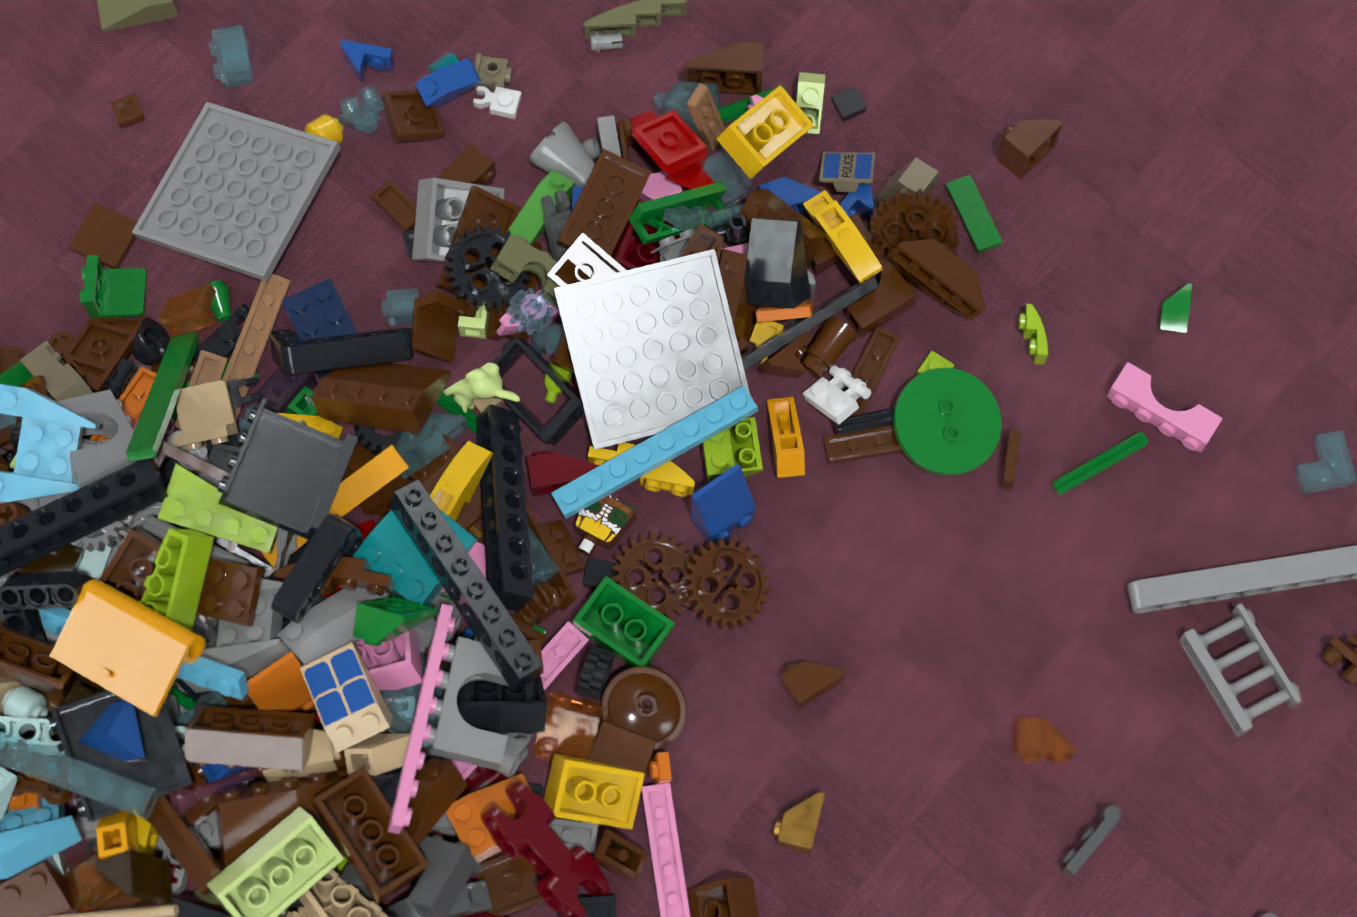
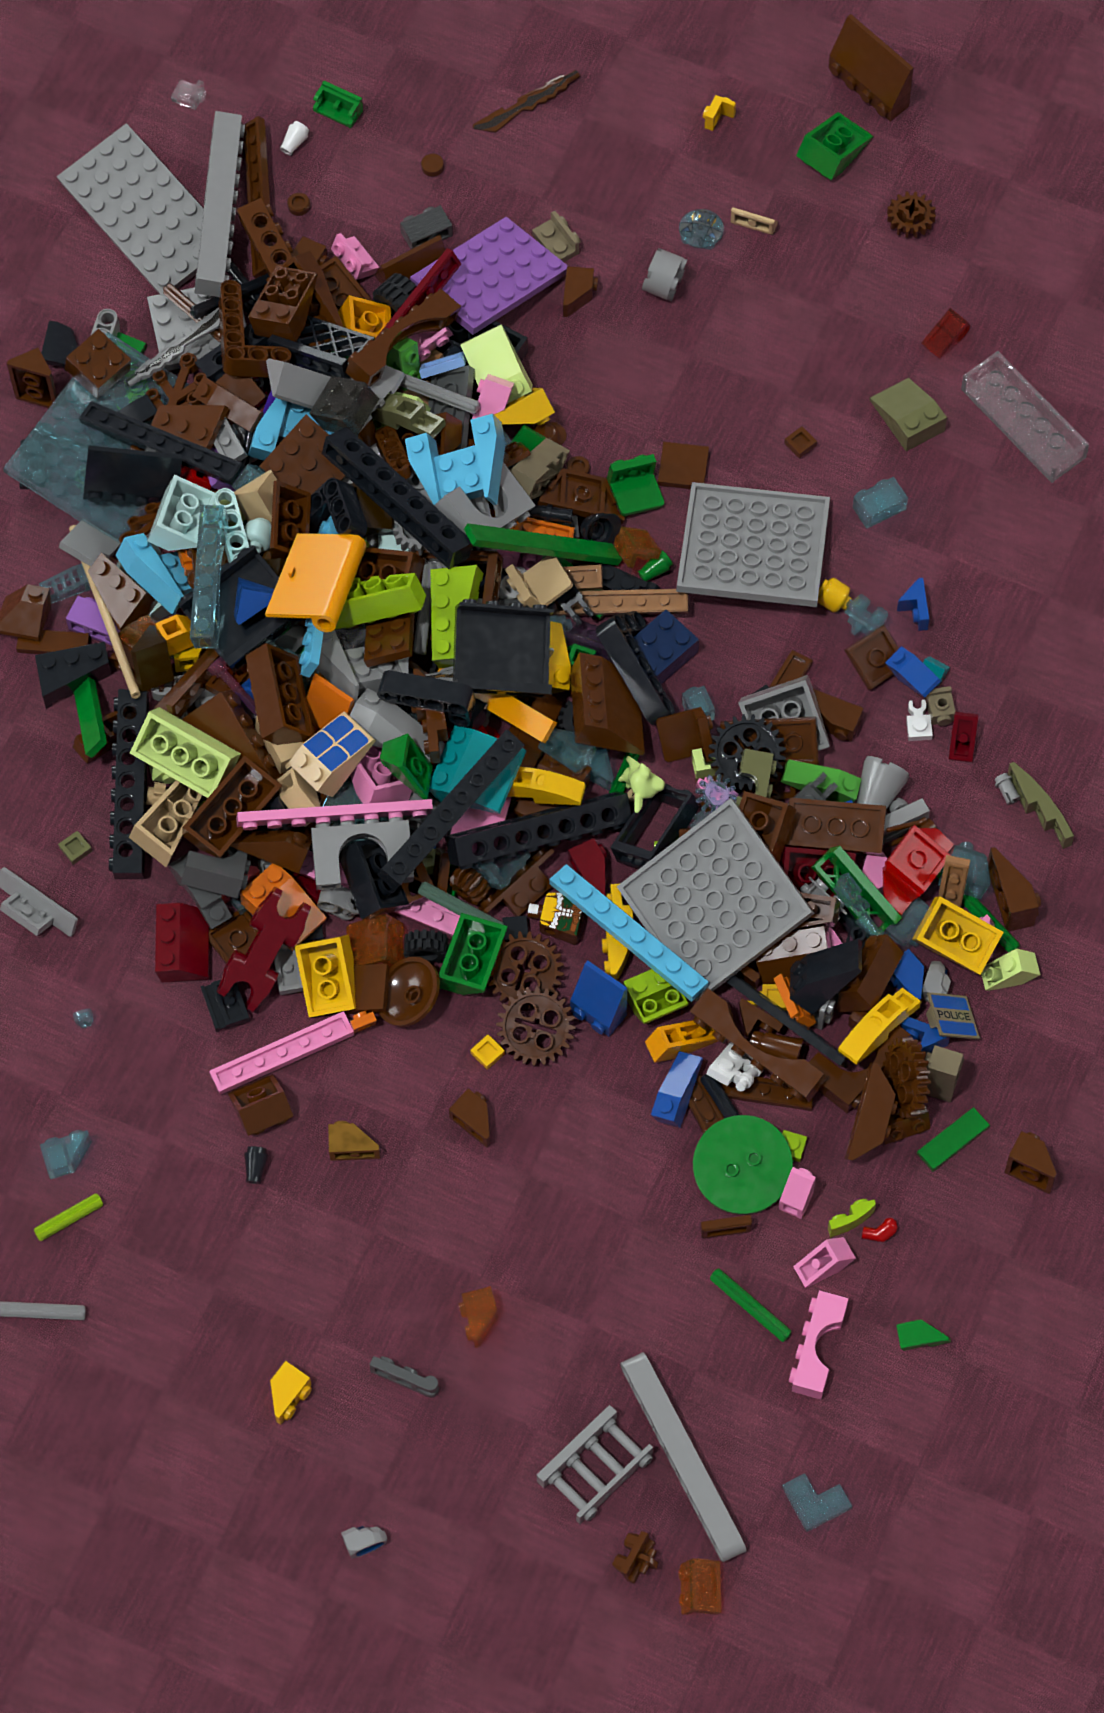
camera: 75 degrees right, 5 degrees down
reddish brown slope [594,829,649,880] -> none
black tile [831,86,867,122] -> none
none -> sand green axle [418,882,504,925]
none -> yellow tile [470,1035,505,1070]
none -> blue slope [651,1051,703,1128]
none -> reddish brown arch [690,988,827,1102]
none -> bright pink slope [779,1167,816,1219]
none -> bright pink slope [793,1237,856,1288]
none -> red arm [862,1218,898,1242]
none -> light grey rock [921,961,951,1002]
none -> dark red slope [949,711,979,762]

